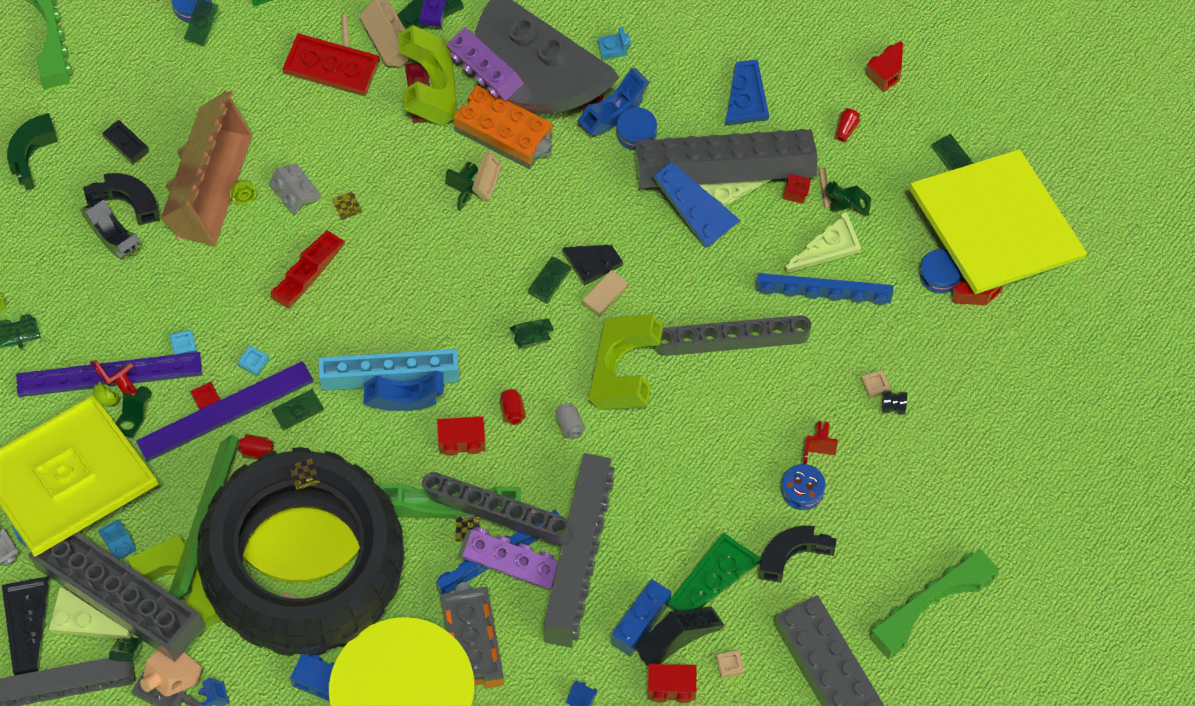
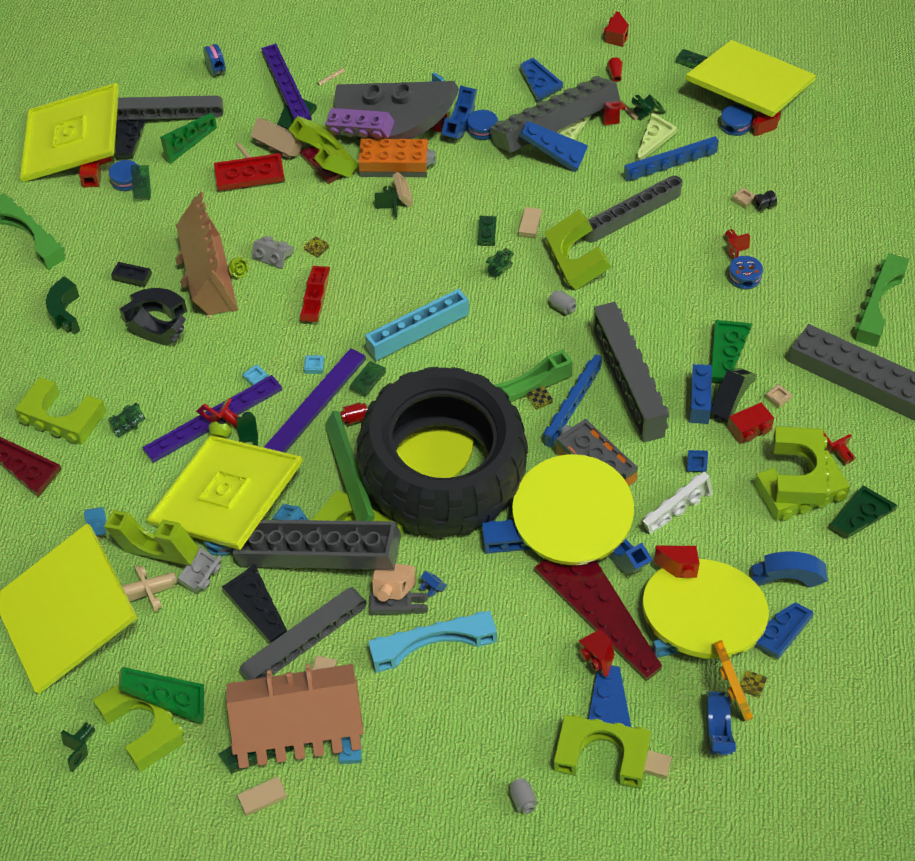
camera: 25 degrees left, 10 degrees down
yellowish green wing [49,588,131,640] -> none
clear green plate [109,637,143,662] -> none
red tile [190,382,220,410] -> none
tile [289,458,319,490] -> none
blue arch [364,370,444,411] -> none
dark grey beam [422,472,573,545] -> none
red brick [437,416,486,455] -> none
medium lavender brick [458,527,558,589] -> none
red brick [499,389,526,425] -> none
black wing [562,244,623,286] -> none
black arch [758,526,837,583] -> none

